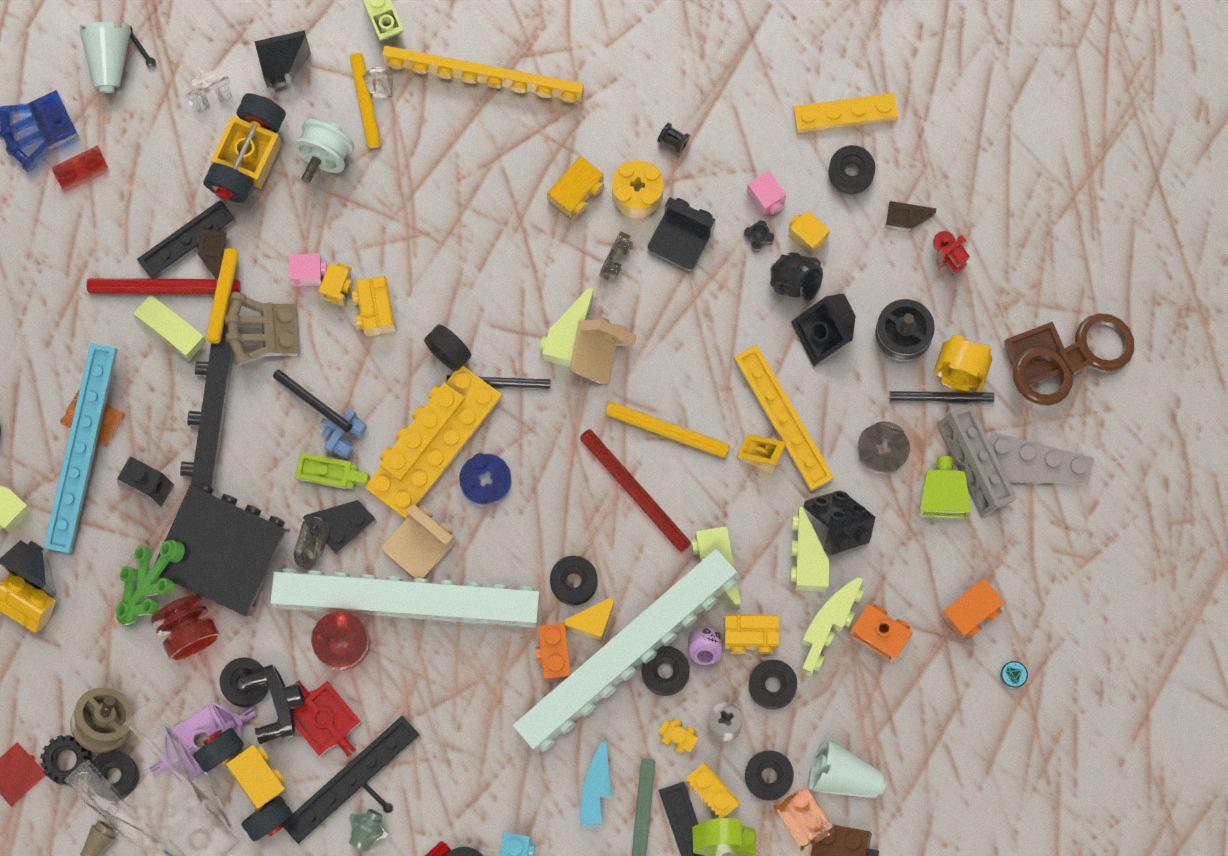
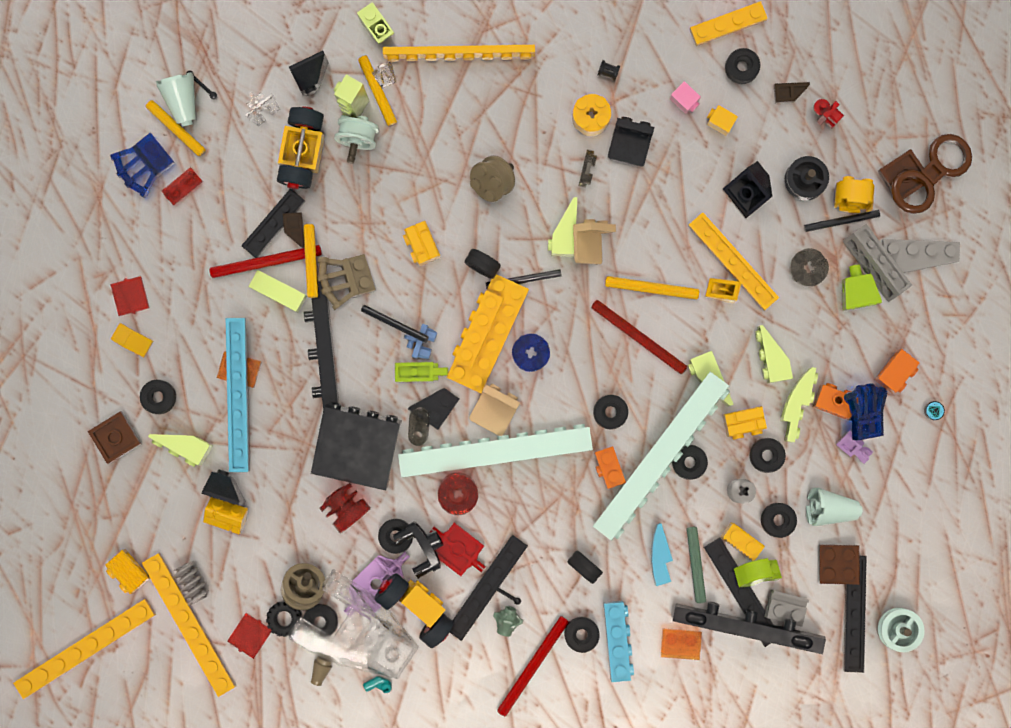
camera: 10 degrees left, 10 degrees up
bright green plant [116,540,185,625] -> none
black torso [117,456,174,508] -> none
bright pink brick [289,253,327,287] -> none
yellow brick [318,263,353,307] -> none
yellow brick [547,156,604,218] -> none
yellow slope [564,597,614,641] -> none
yellow piece [658,718,699,755] -> none
lavender head [688,625,723,665] -> none
black plate [744,220,774,250] -> none
black helmet [770,252,823,302] -> none
clear orange plate [773,786,835,851] -> none
black bracket [803,490,876,556] -> none
none -> yellow axle [145,100,205,156]
none -> yellowish green brick [334,74,369,118]
none -> dark tan wheel [470,155,515,202]
none -> black tyre [567,550,603,584]
none -> lavender plate [836,430,873,464]
none -> clear blue plate [844,383,887,441]

